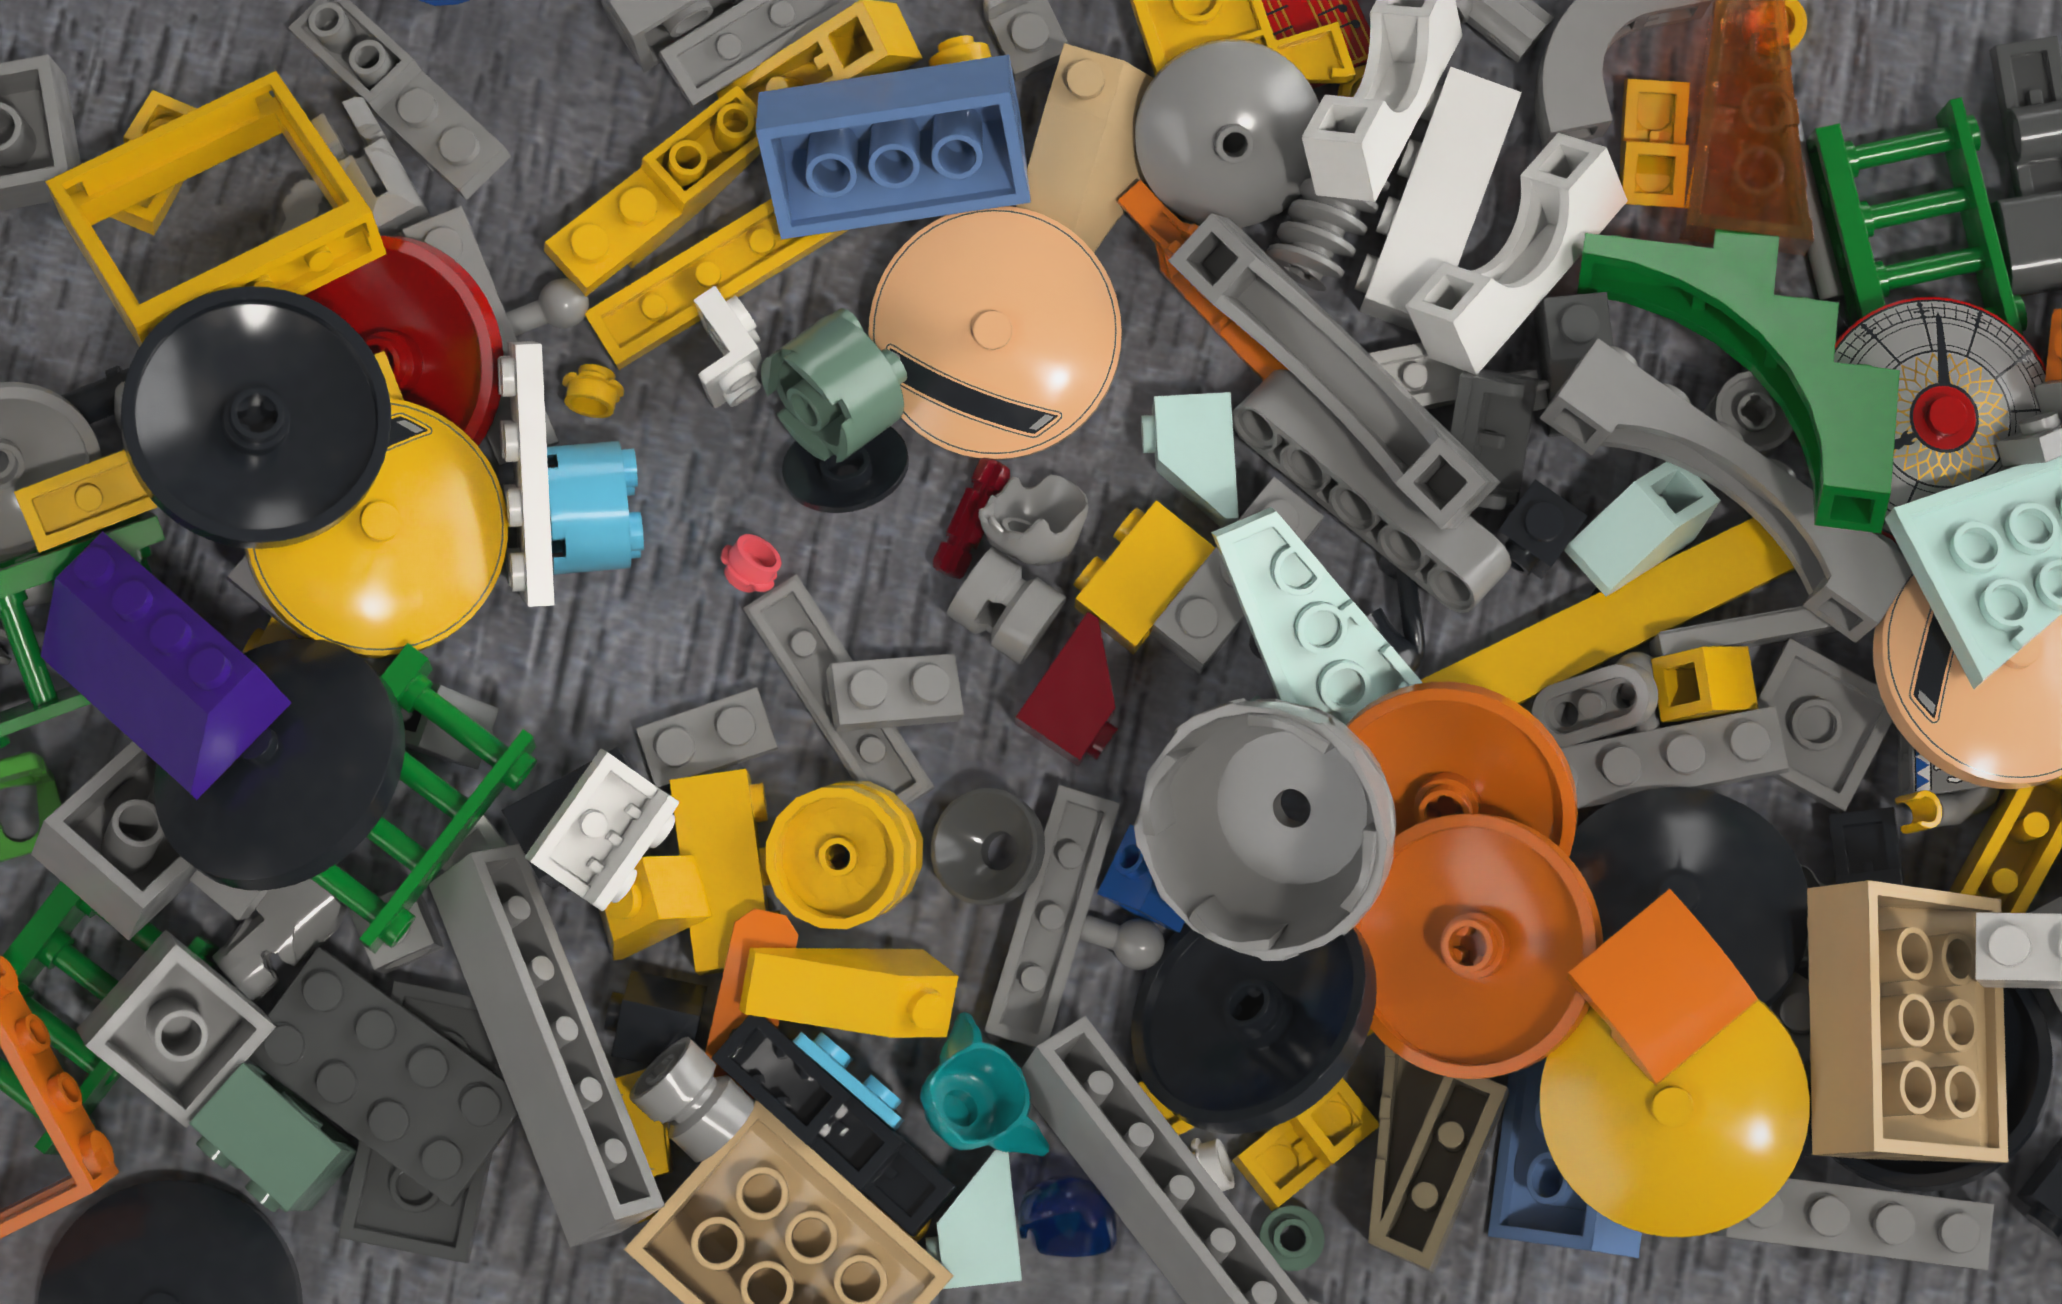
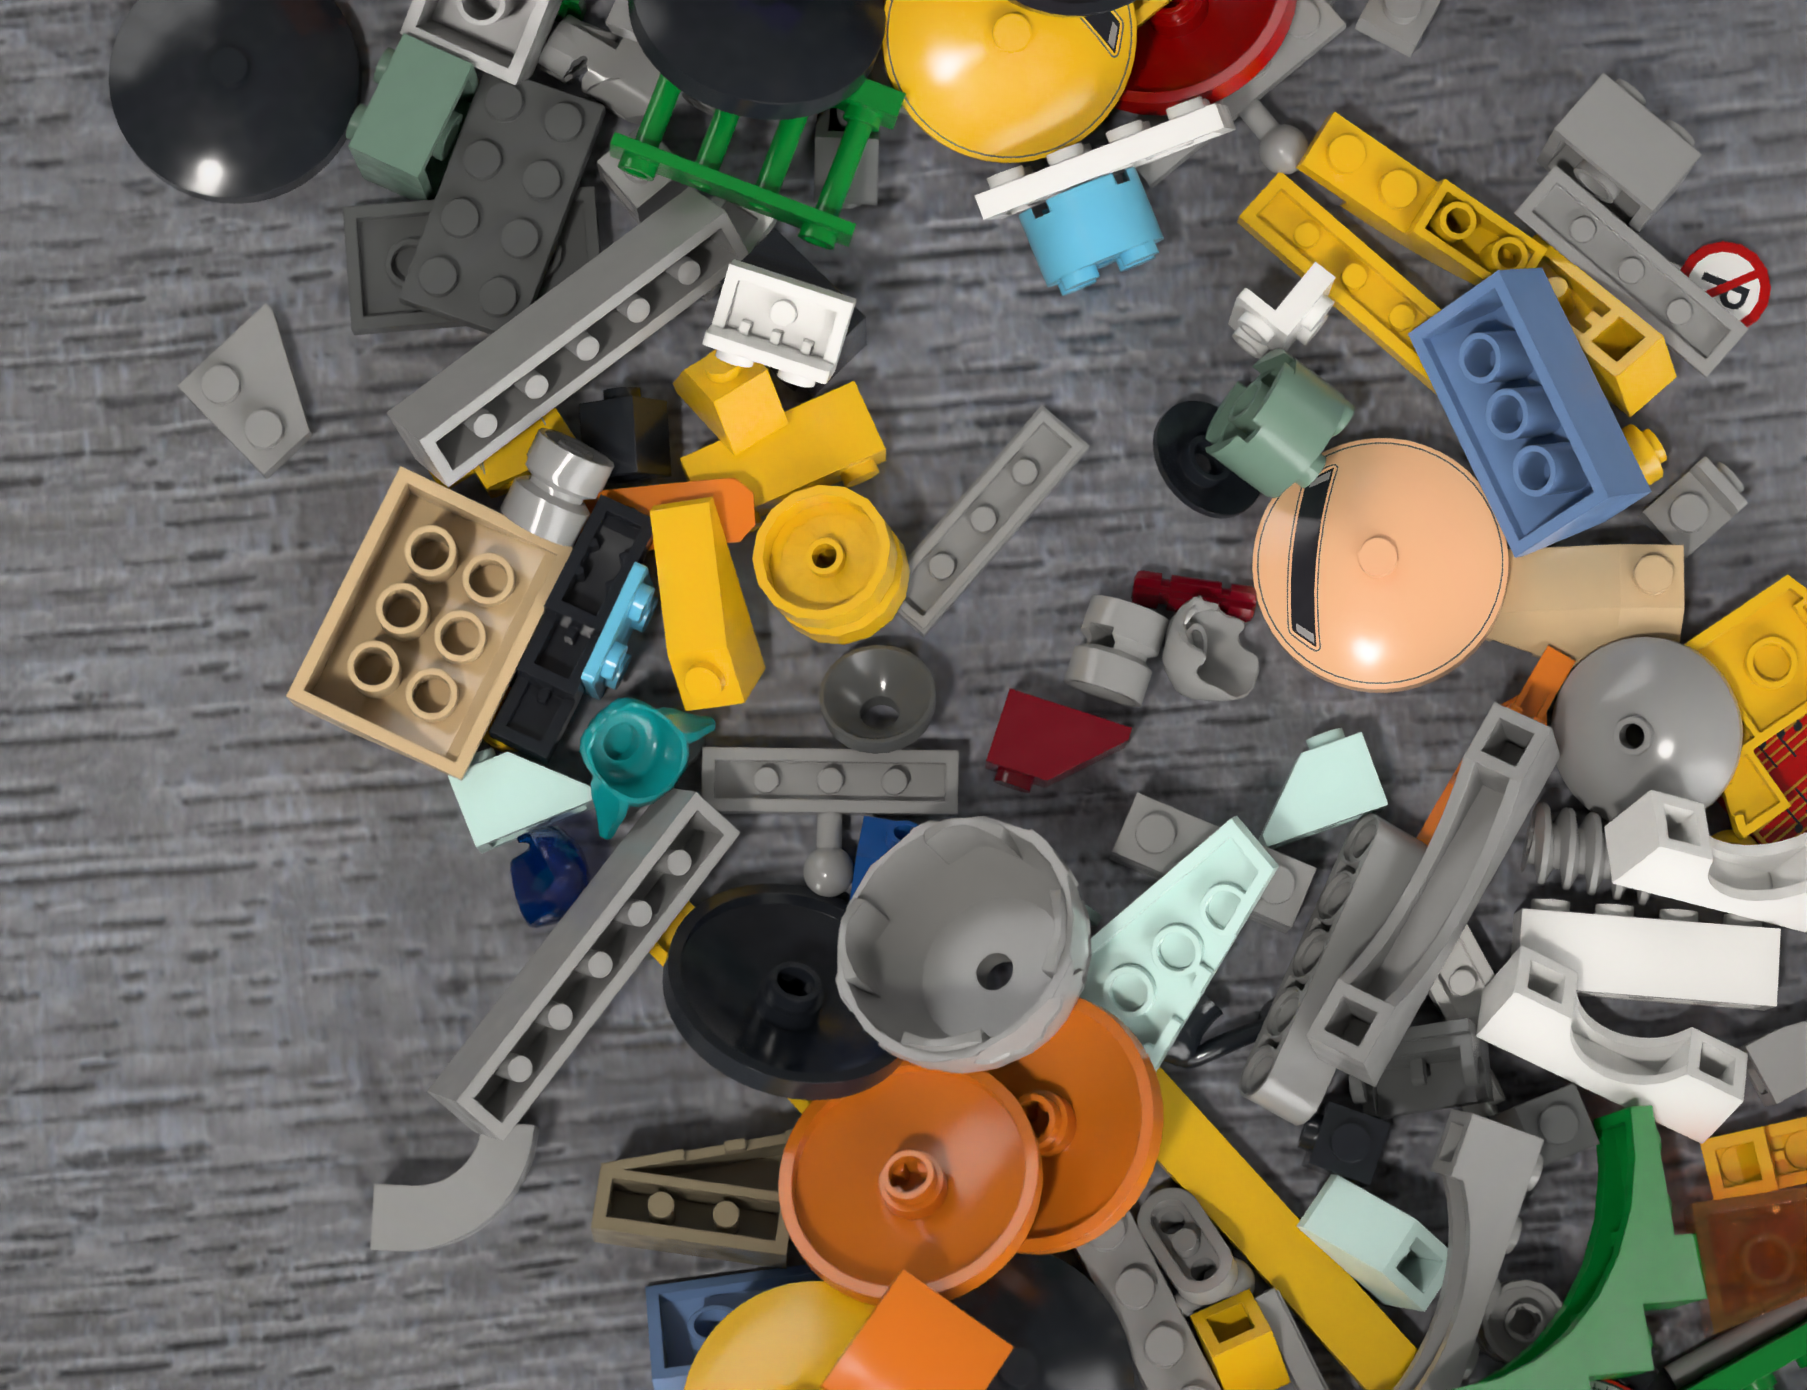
camera: 75 degrees right, 0 degrees up
yellow plate [562,364,624,418] -> none
light grey plate [636,687,779,790] -> none
coral plate [721,534,782,593] -> none
light grey plate [826,654,964,732] -> none
yellow brick [1073,500,1216,655] -> none
white plate [1190,1138,1235,1192] -> none
yellow slope [1232,1077,1379,1211] -> none
sand green plate [1259,1205,1325,1271] -> none

